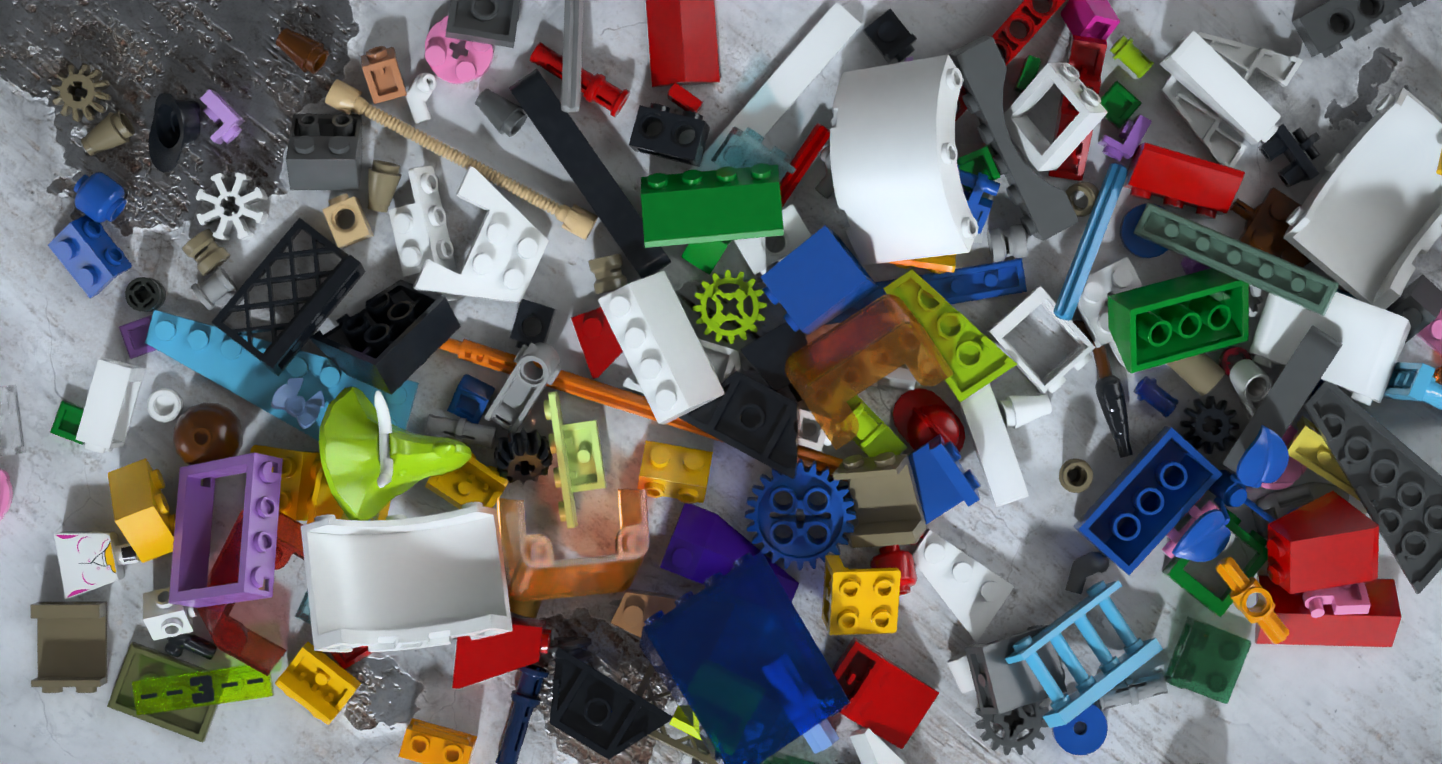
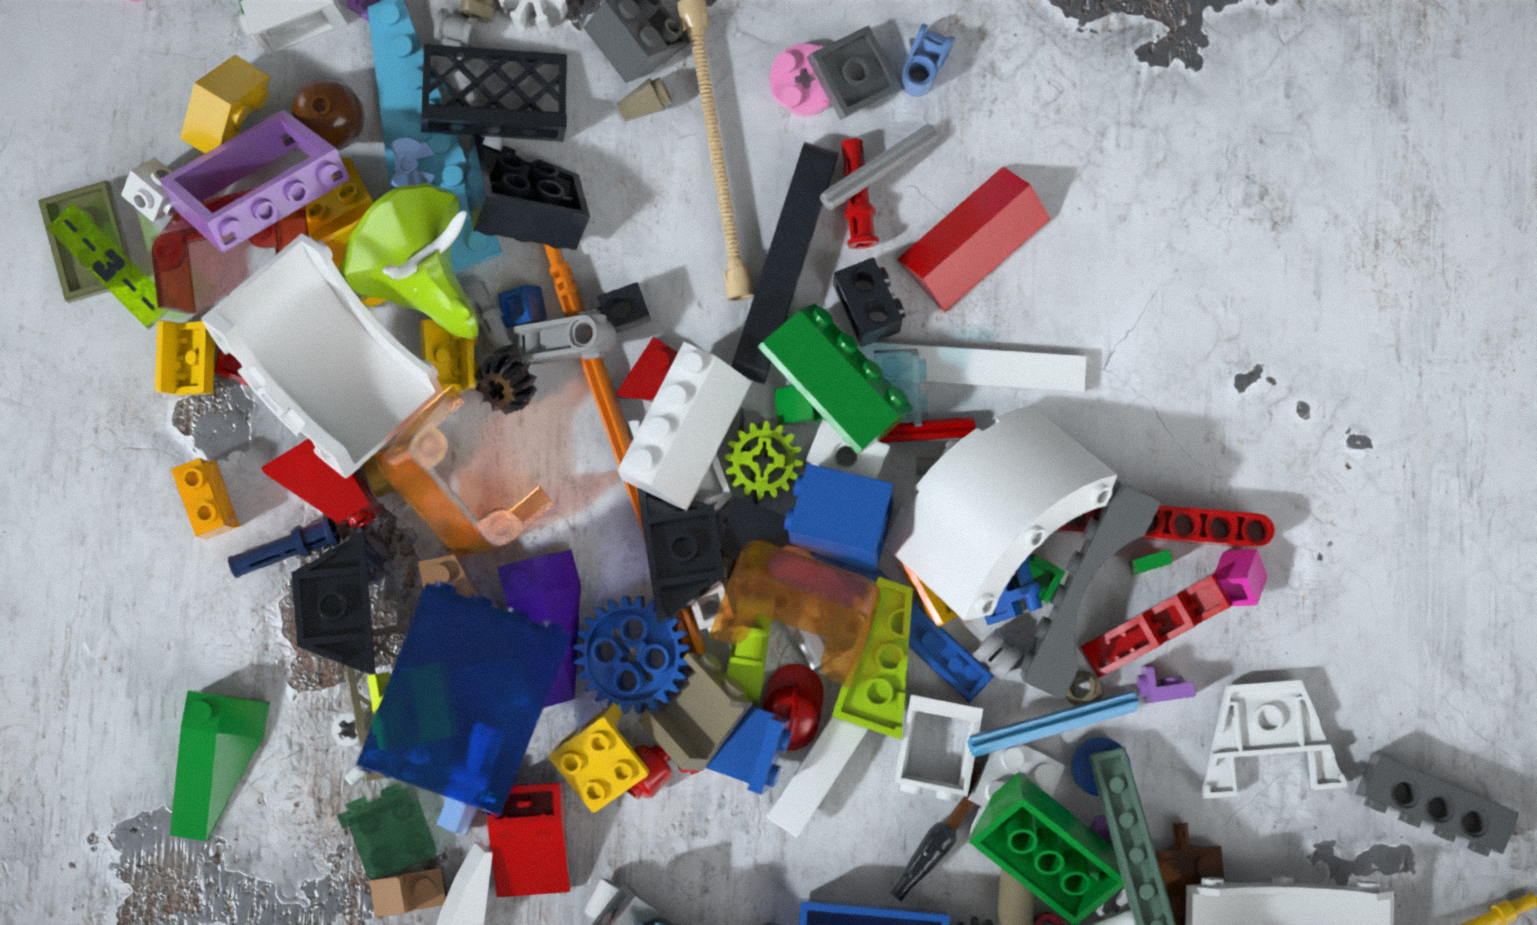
camera: 55 degrees right, 5 degrees down
dark tan panel [30,601,107,693] -> none
white torso [54,531,140,599] -> none
white tile [147,388,183,422] -> none
black arm [165,634,217,660] -> none
tan brick [322,193,374,249] -> none
nougat bracket [361,46,407,104] -> none
white bracket [388,166,463,302] -> none
white arm [406,73,437,124] -> none
white wing [413,166,549,303] -> none
dark grey cone [475,89,527,137] -> none
yellowish green bracket [544,391,607,529] -> none
dark tan wheel [588,253,628,294] -> none
yellow bracket [637,440,713,504] -> none
red tile [667,82,703,113] -> none
black bracket [863,9,917,63] -> none
white wing [912,529,1014,643] -> none
white cone [998,394,1052,429] -> none
white window [1004,63,1108,171] -> none
dark tan cone [1059,459,1093,493] -> none
green tile [1100,81,1142,129] -> none
lime pin [1109,35,1154,79] -> none
red slope [1123,143,1245,219] -> none
clear blue pin [1134,376,1179,418] -> none
white slope [1159,30,1281,145] -> none
black hips [1258,124,1320,187] -> none

